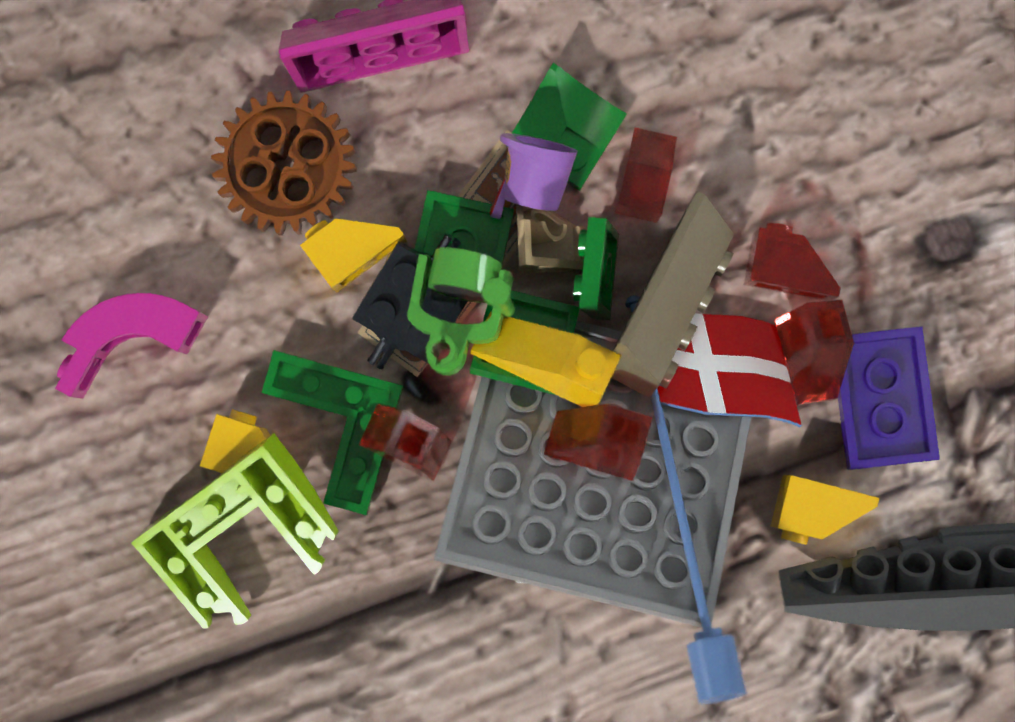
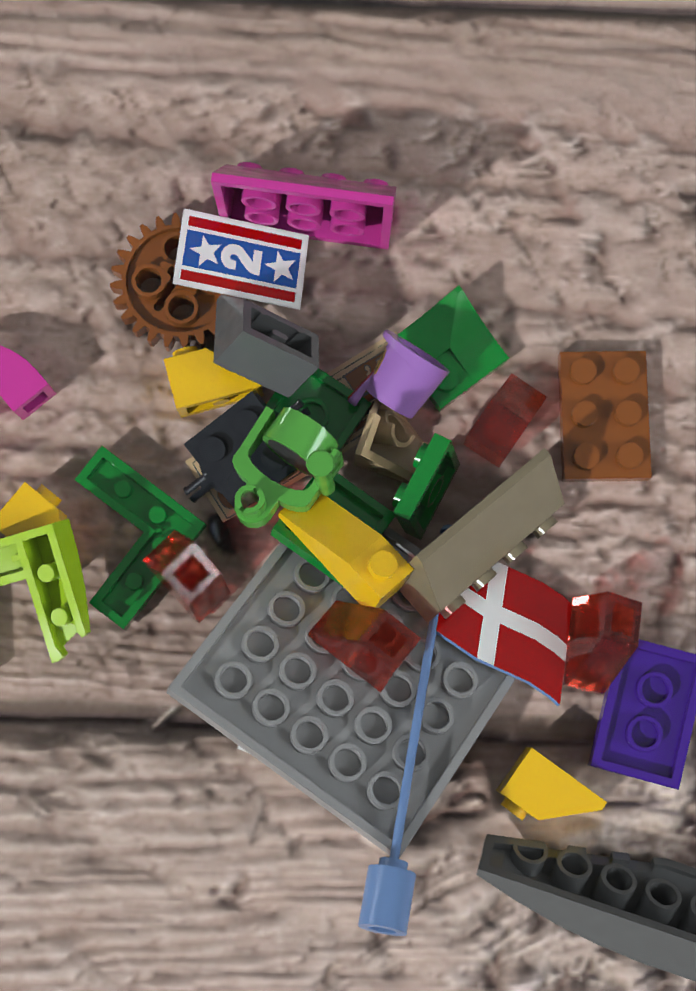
camera: 15 degrees right, 5 degrees down
clear red slope [744,223,841,301] -> none
none -> sticker [173,208,309,310]
none -> dark grey slope [213,294,319,398]
none -> dark orange plate [558,351,652,482]

